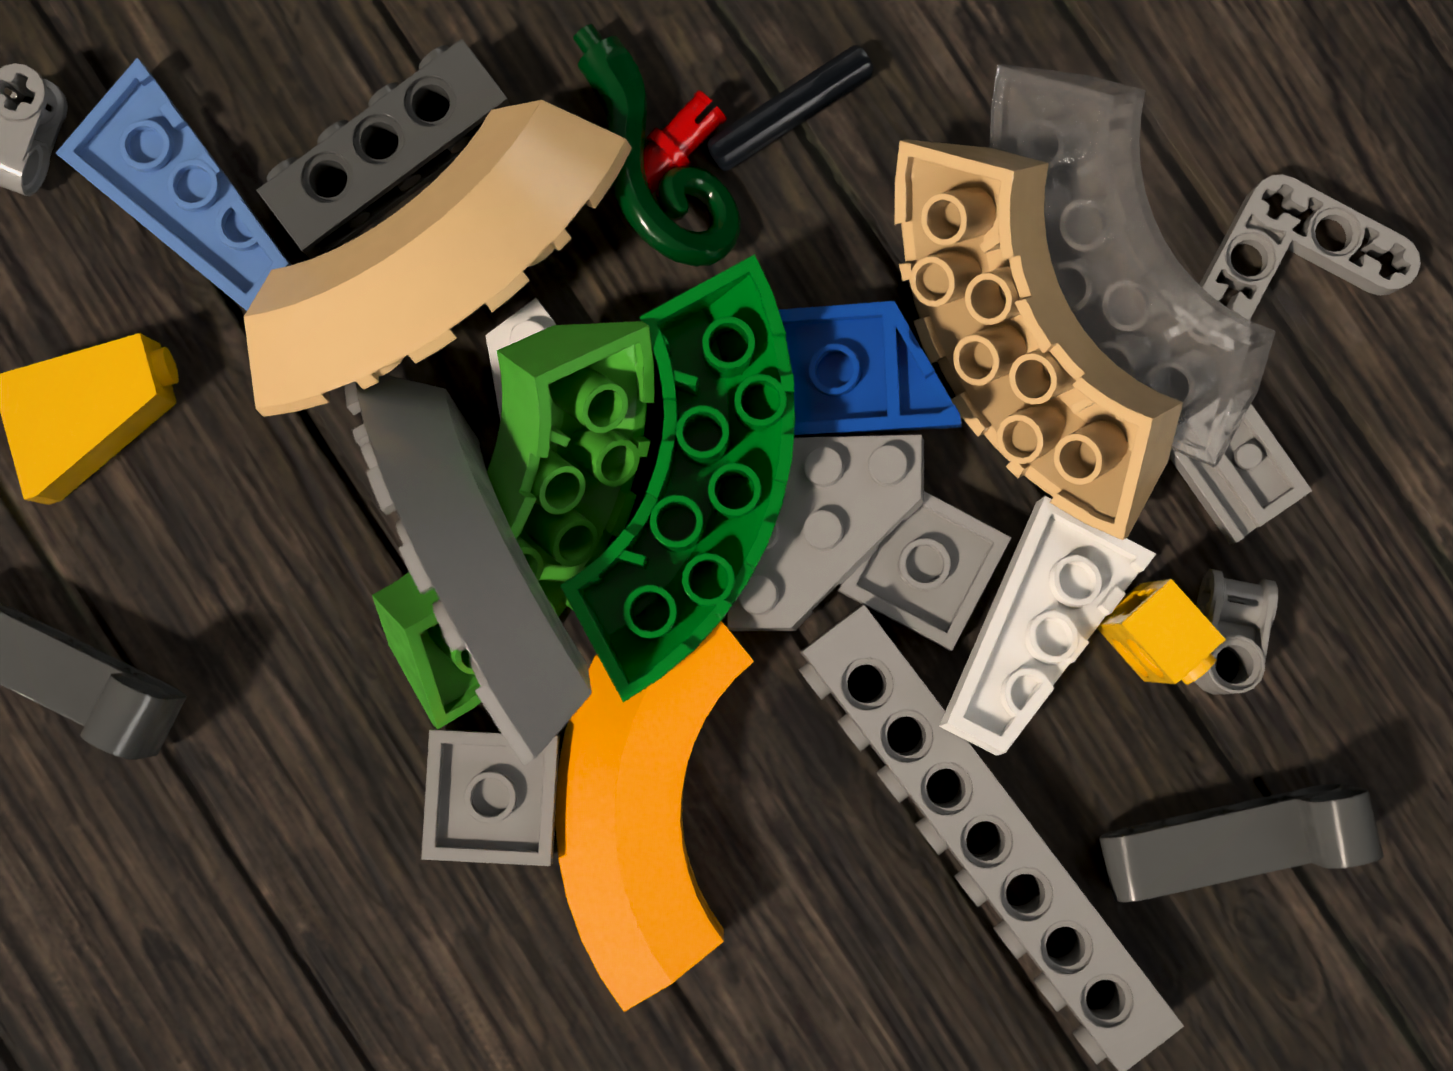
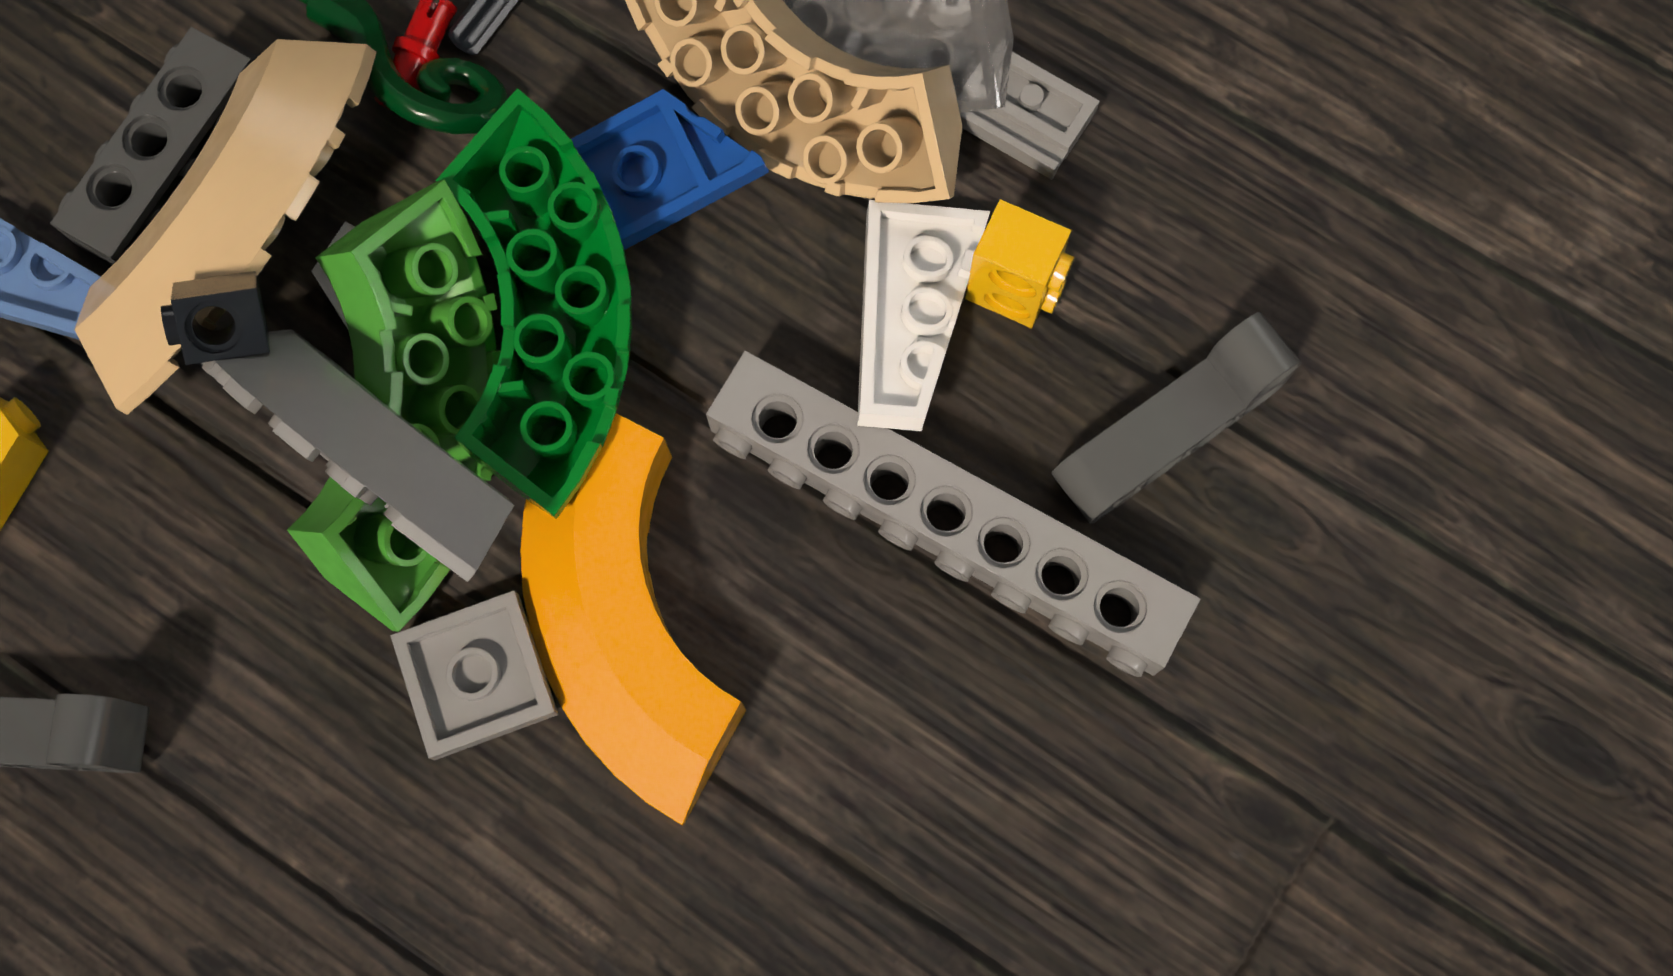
camera: 20 degrees left, 10 degrees down
light grey plate [727,435,924,631] -> none
light grey plate [837,491,1012,651] -> none
light grey piece [1194,569,1278,695] -> none
none -> black brick [161,271,270,365]

